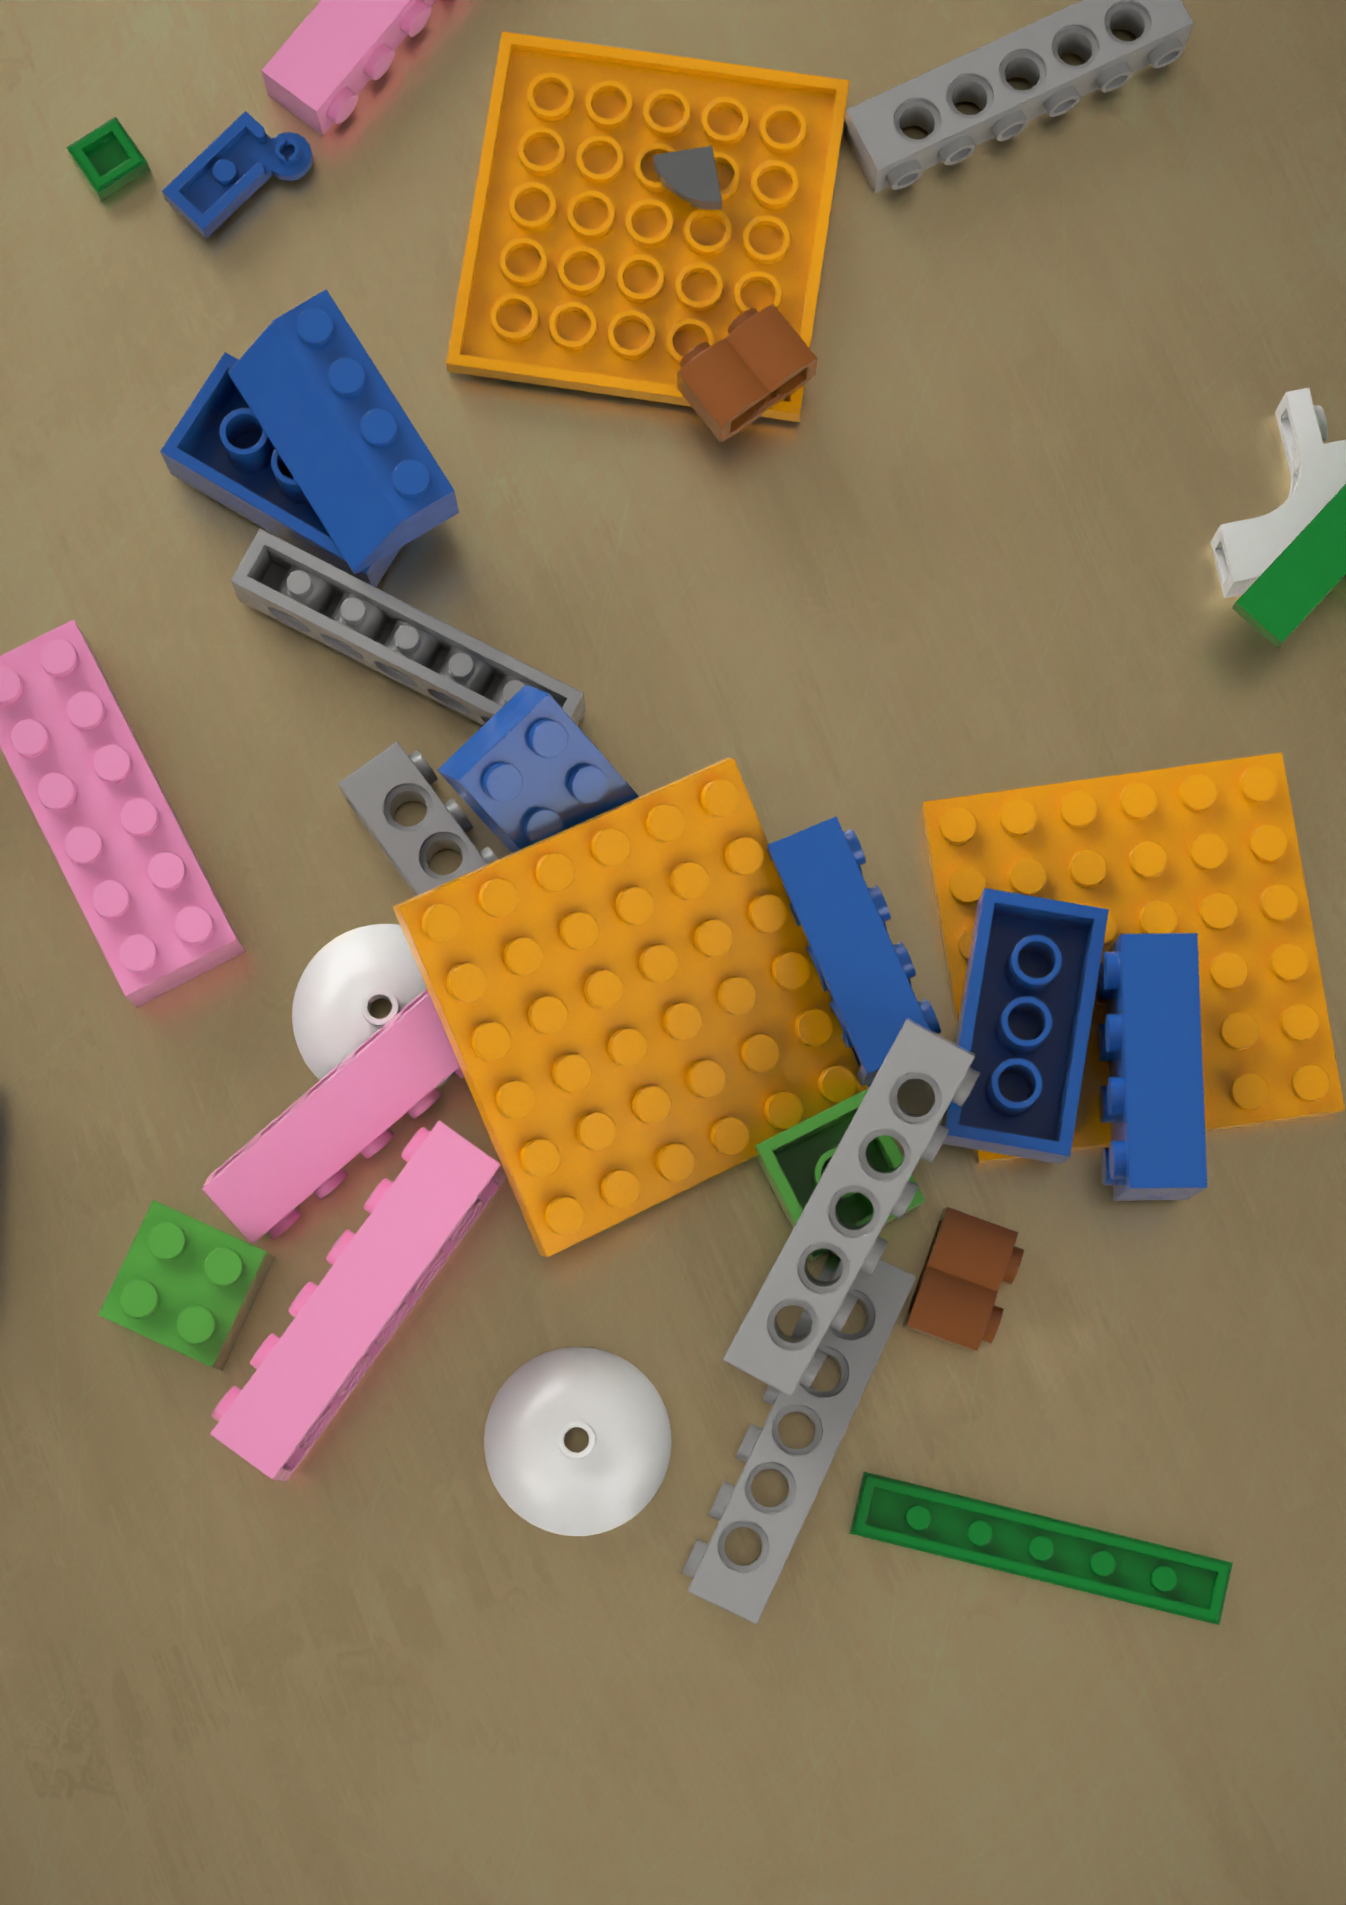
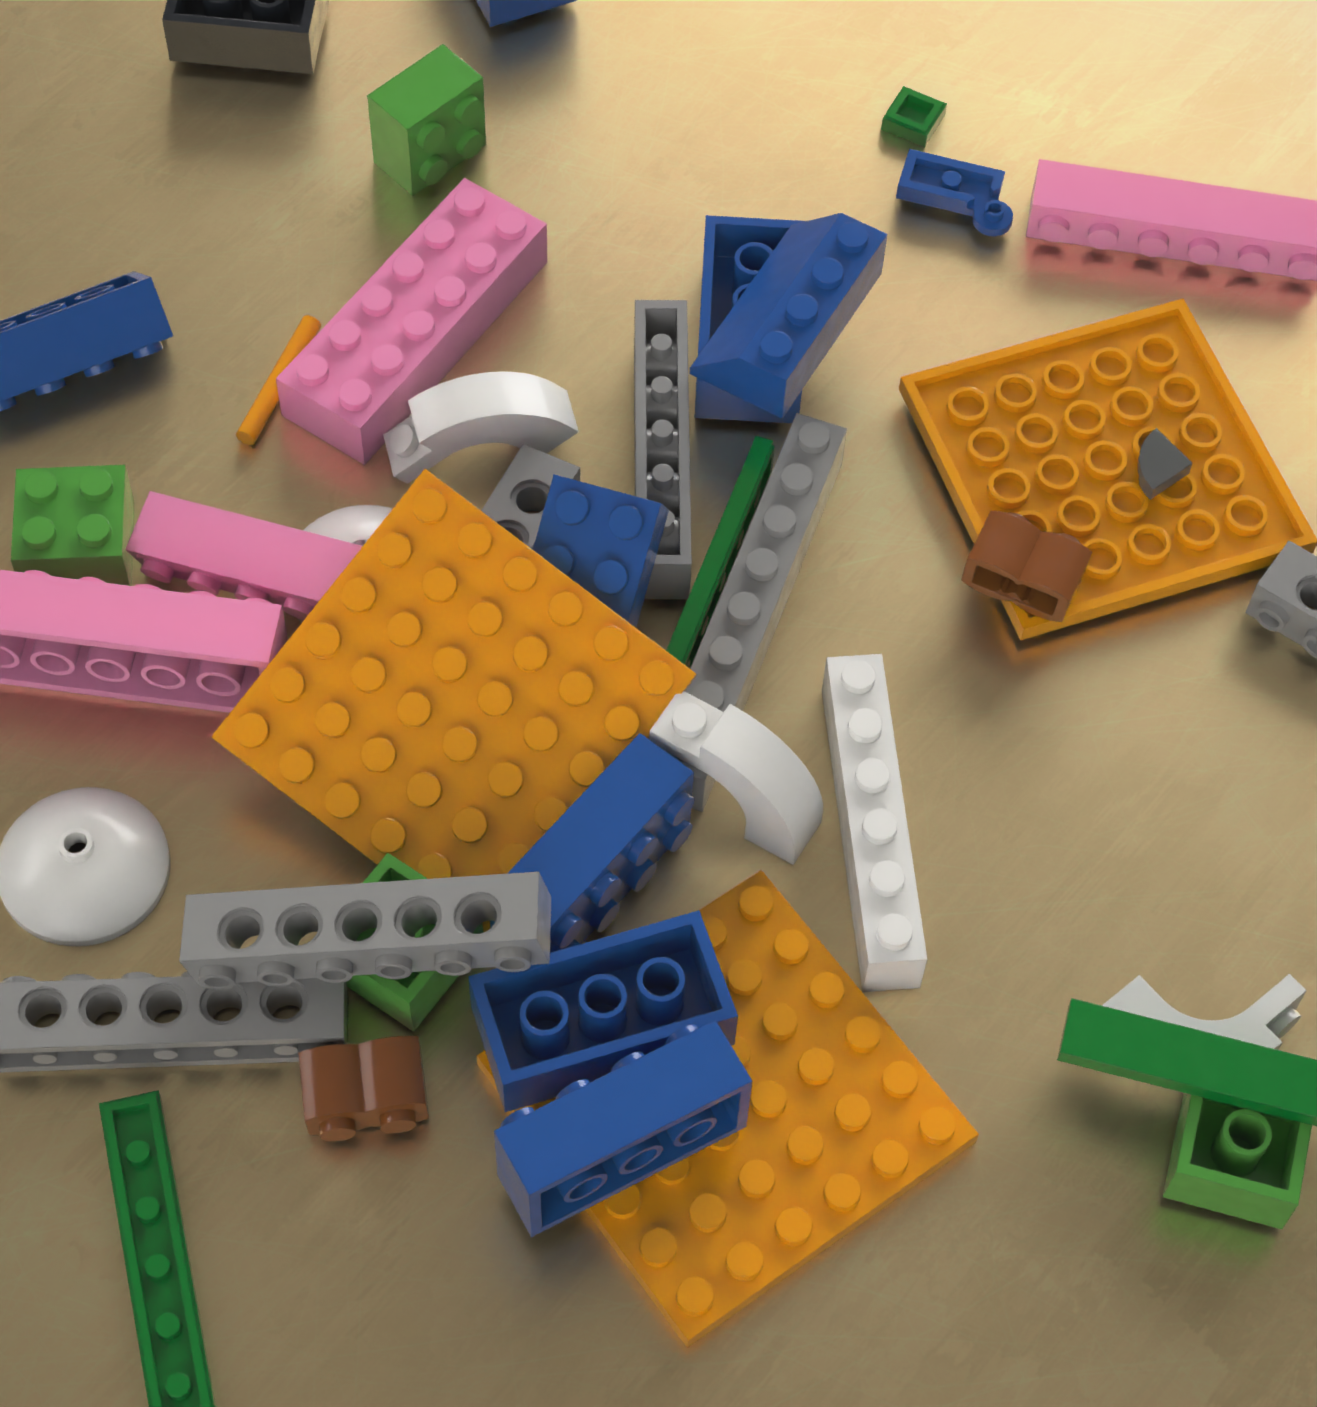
camera: 60 degrees right, 20 degrees down
none -> light orange bar [236,315,321,445]
none -> white arch [383,372,579,484]
none -> white arch [649,691,823,865]
none -> green tile [666,436,775,668]
none -> light grey brick [667,413,847,812]
none -> white brick [822,654,927,992]

